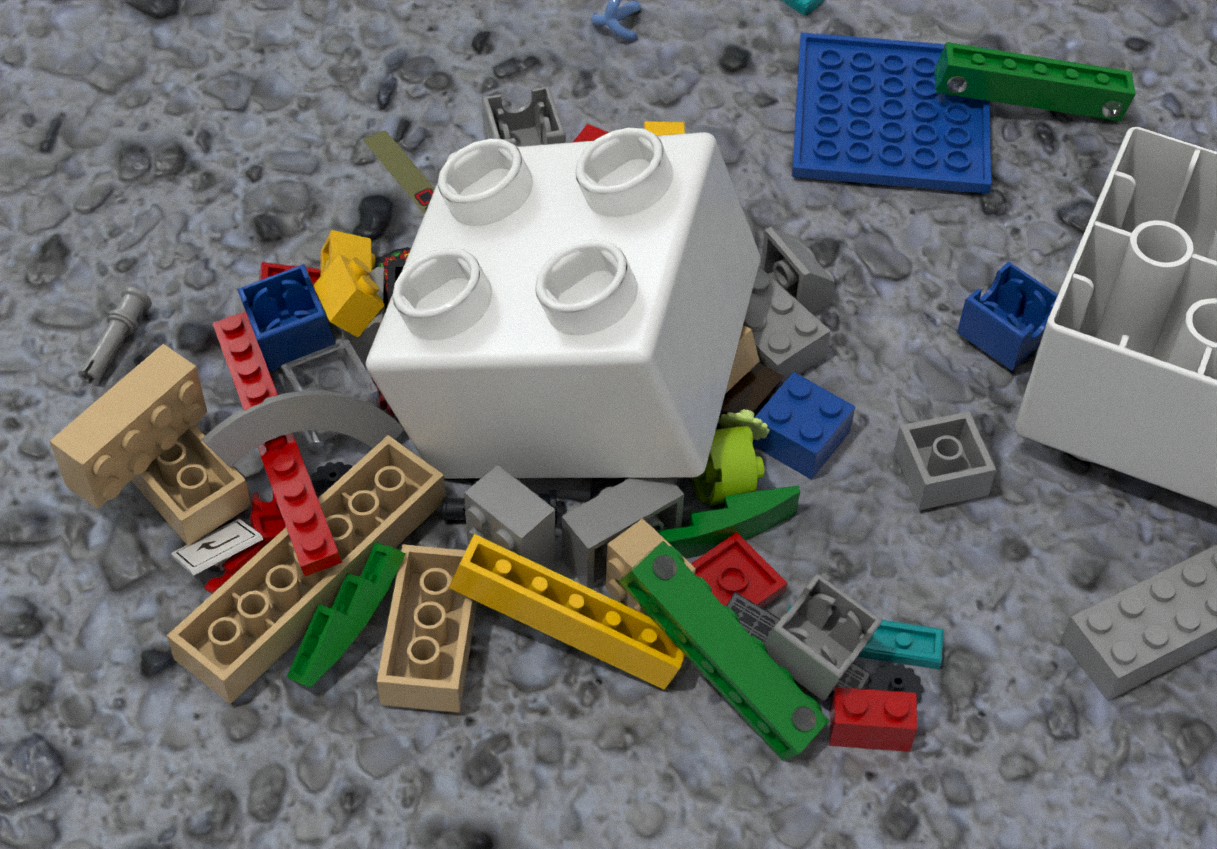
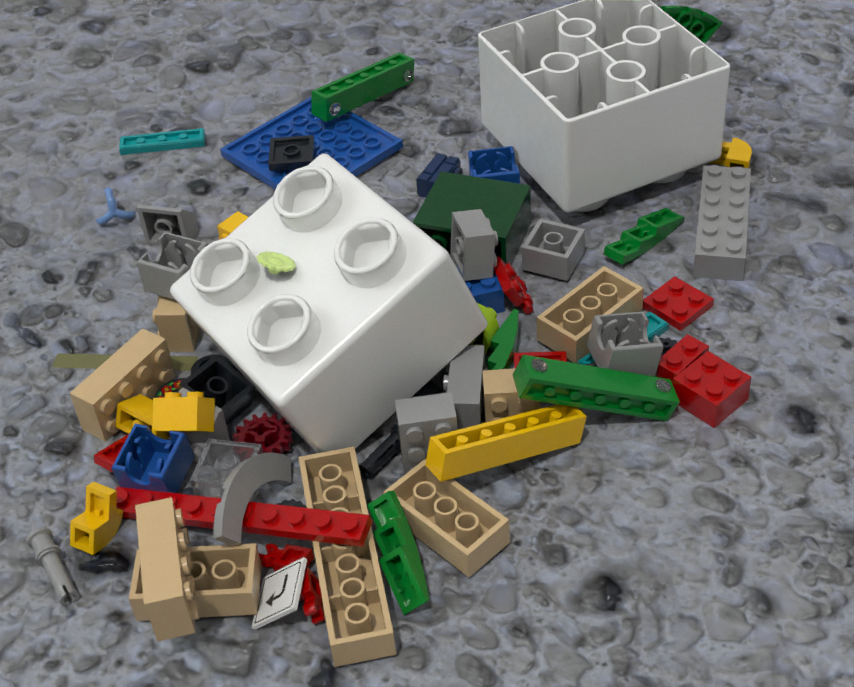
camera: 45 degrees left, 10 degrees down
none -> tan brick [69,328,176,442]
none -> yellow brick [70,482,123,555]
none -> light grey slope [137,205,199,245]
none -> yellowish green piece [257,251,296,274]
none -> black plate [268,135,315,171]
none -> dark green brick [412,171,531,265]
none -> dark blue brick [416,153,463,198]
none -> light grey brick [450,209,498,281]
none -> red plate [494,256,533,314]
none -> tan brick [537,266,644,363]
none -> green slope [603,208,685,264]
none -> red plate [642,276,714,331]
none -> red brick [673,351,752,428]

